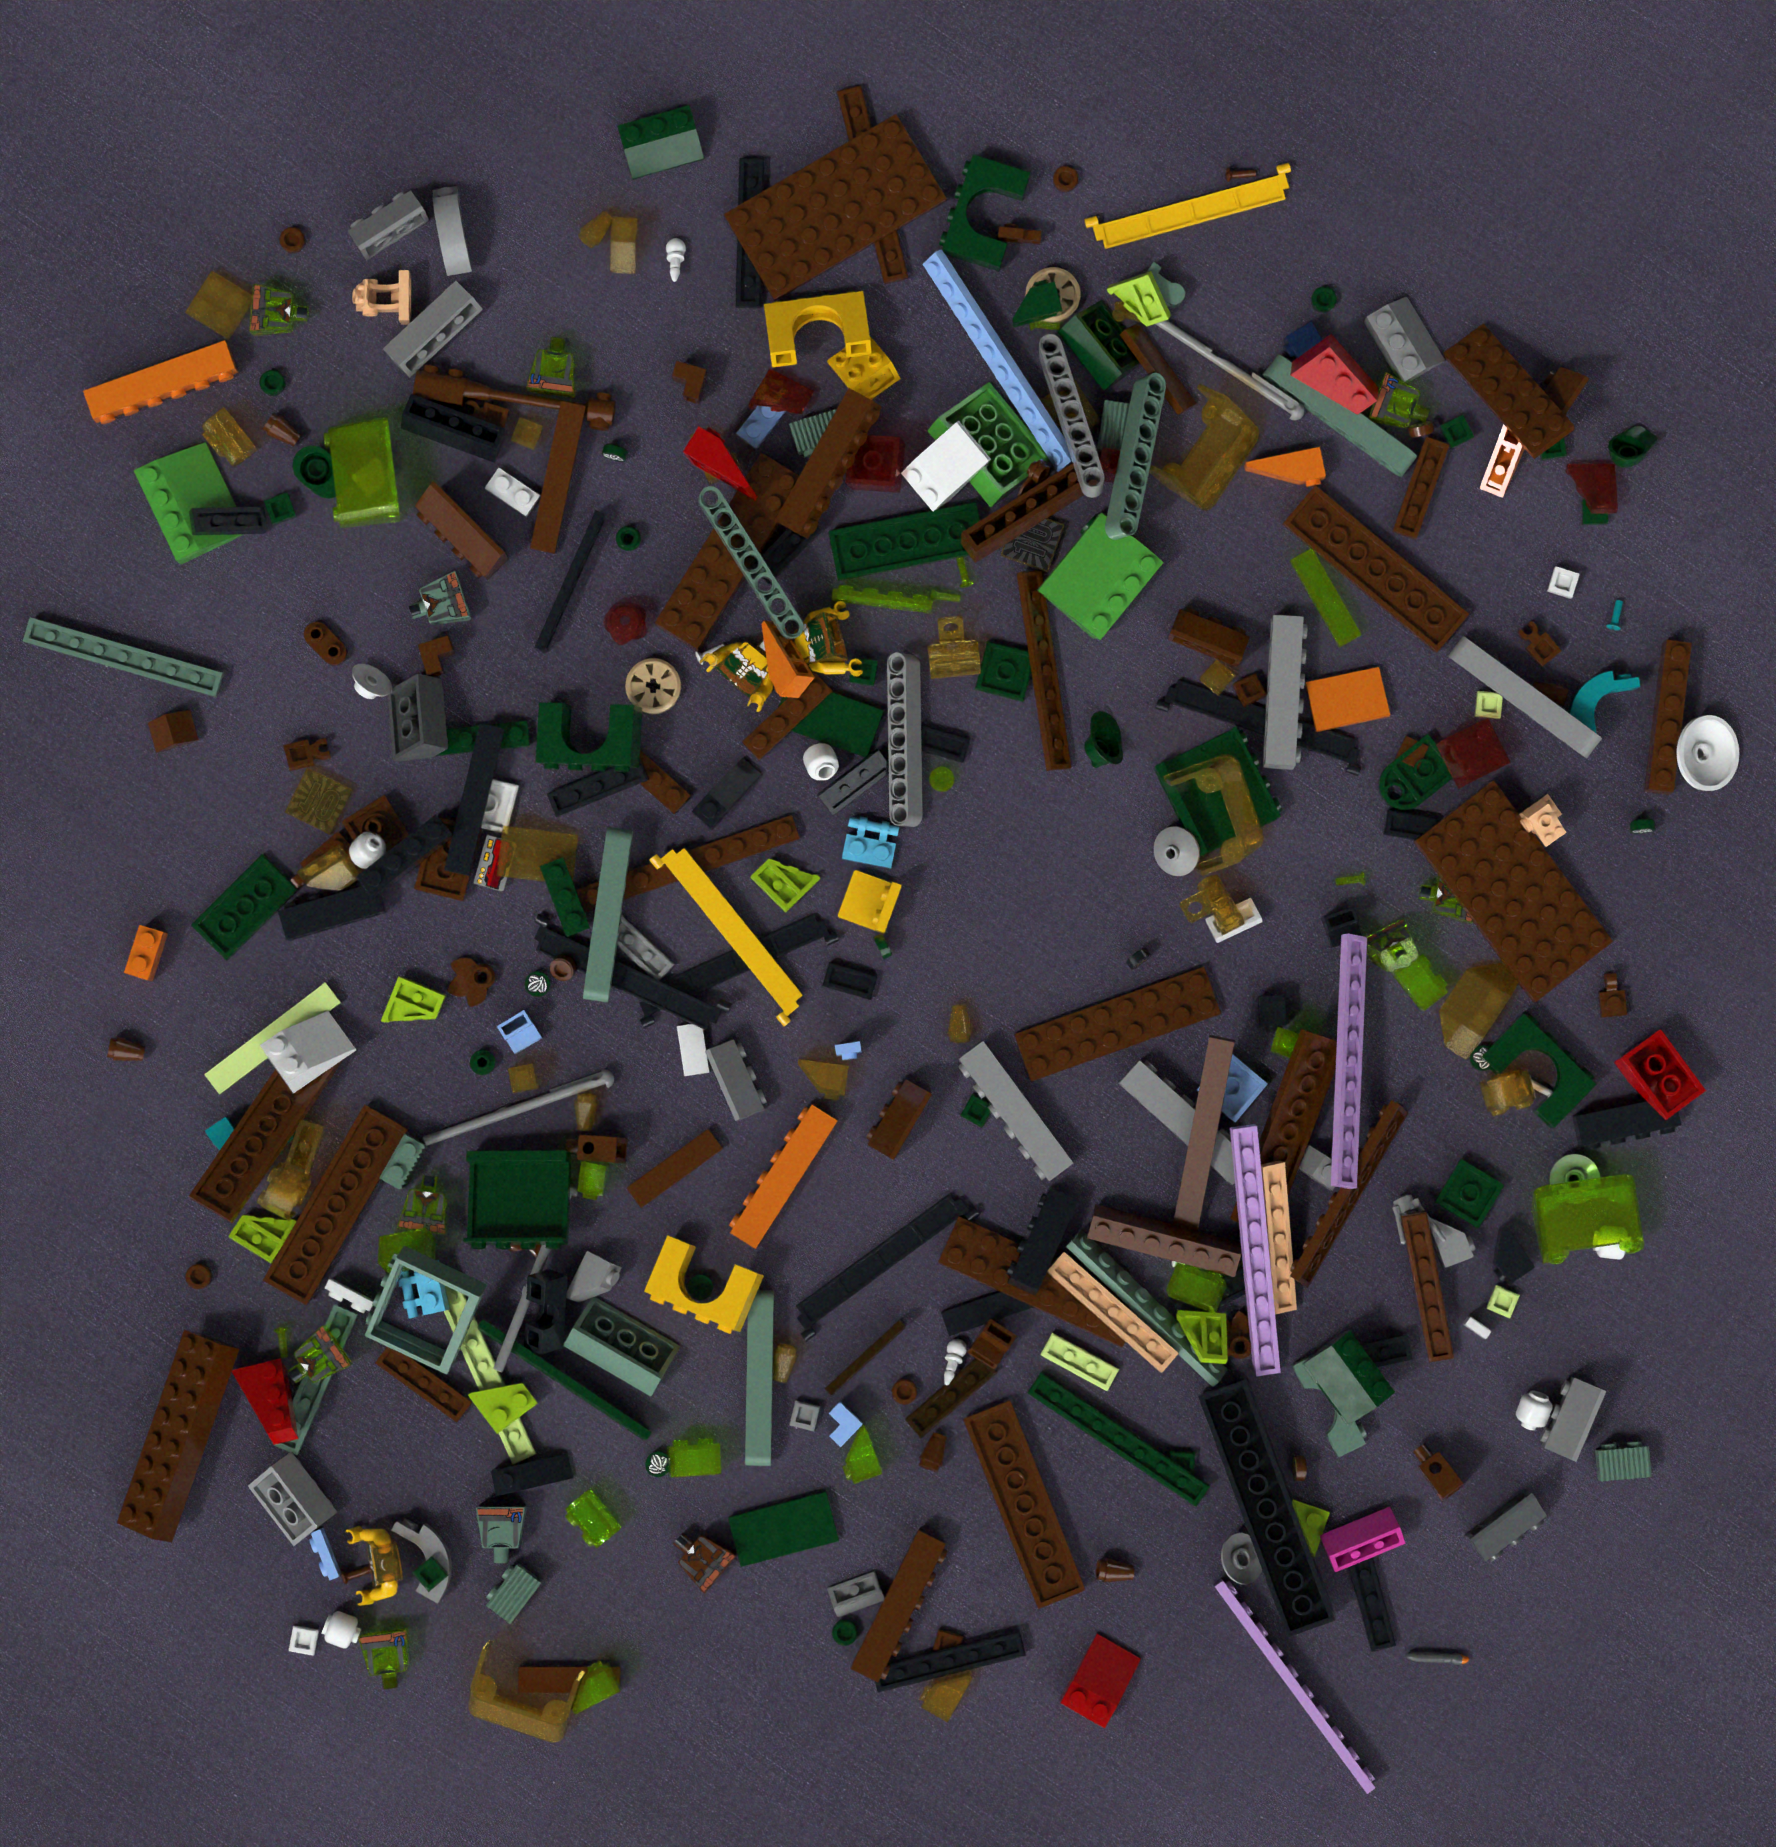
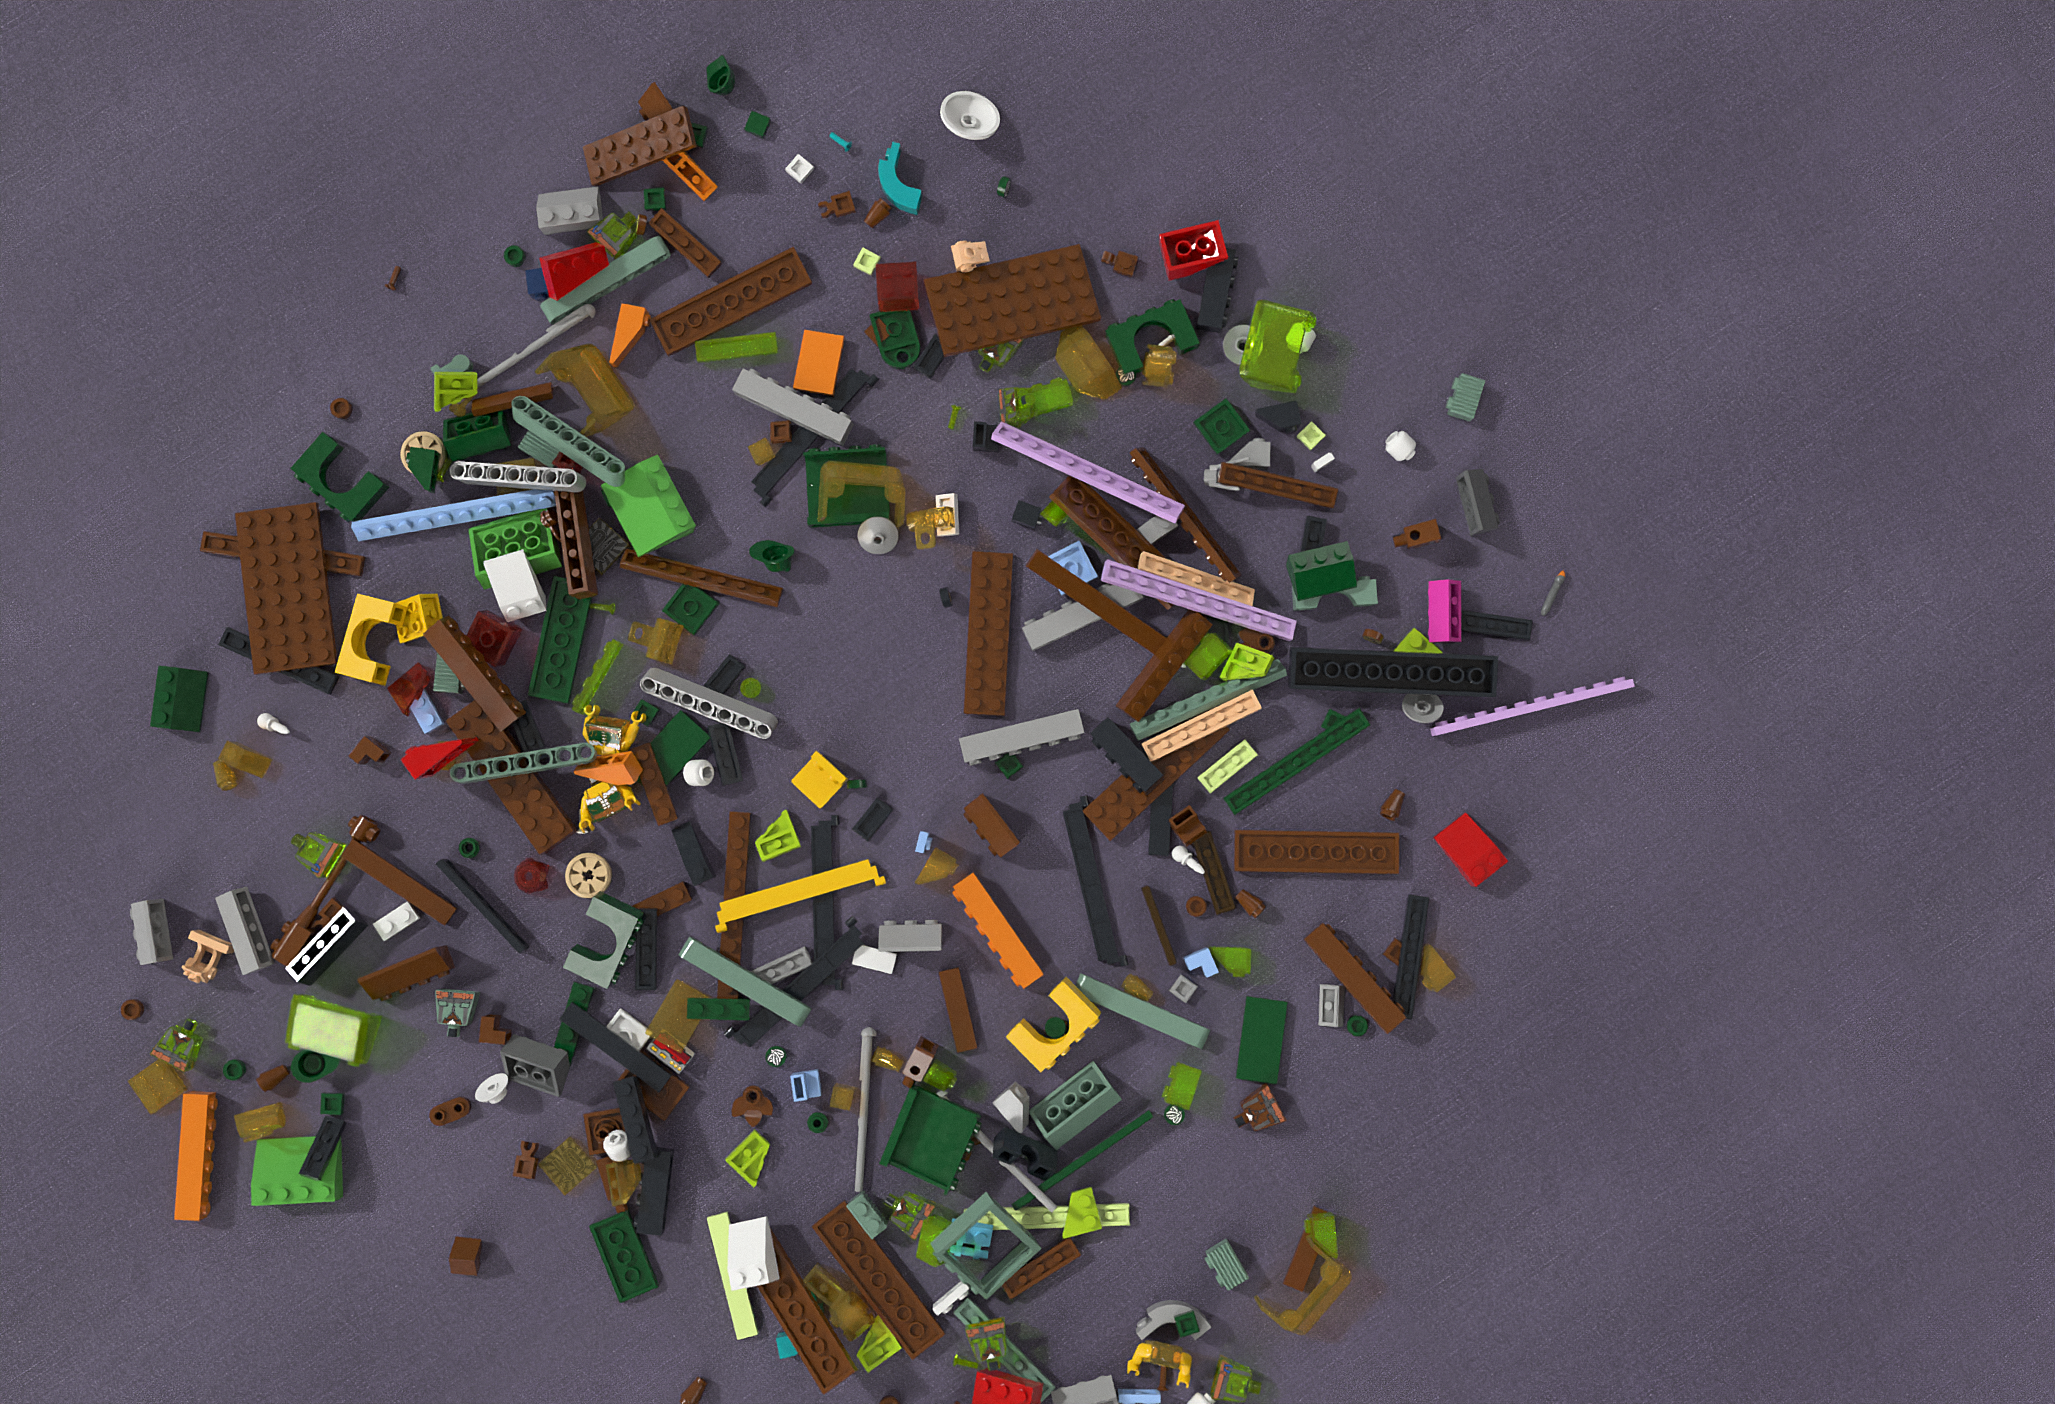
camera: 70 degrees left, 0 degrees up
sand green plate [23,617,224,698] -> none
orange brick [124,925,168,982] -> none
light grey arch [432,186,472,276] -> none
torso [476,1505,527,1563] -> none
black slope [491,1453,573,1496] -> none
clear yellow plate [511,417,544,451] -> none
reddish brown tile [550,955,576,981] -> none
clear neon green hinge [565,1488,622,1548] -> none
dark green tile [602,444,628,462] -> none
medium azure plate [842,816,899,869] -> none
clear neon green piece [930,588,961,602] -> none
clear yellow cone [947,1005,972,1043] -> none
reddish brown plate [998,224,1041,245] -> none
yellow piece [1084,163,1291,249] -> none
reddish brown slope [1167,607,1250,667] -> none
light grey beam [1448,636,1602,759] -> none
light grey slope [1540,1377,1606,1462] -> none
clear red wing [1565,464,1618,514] -> none
reddish brown brick [1644,640,1692,795] -> none

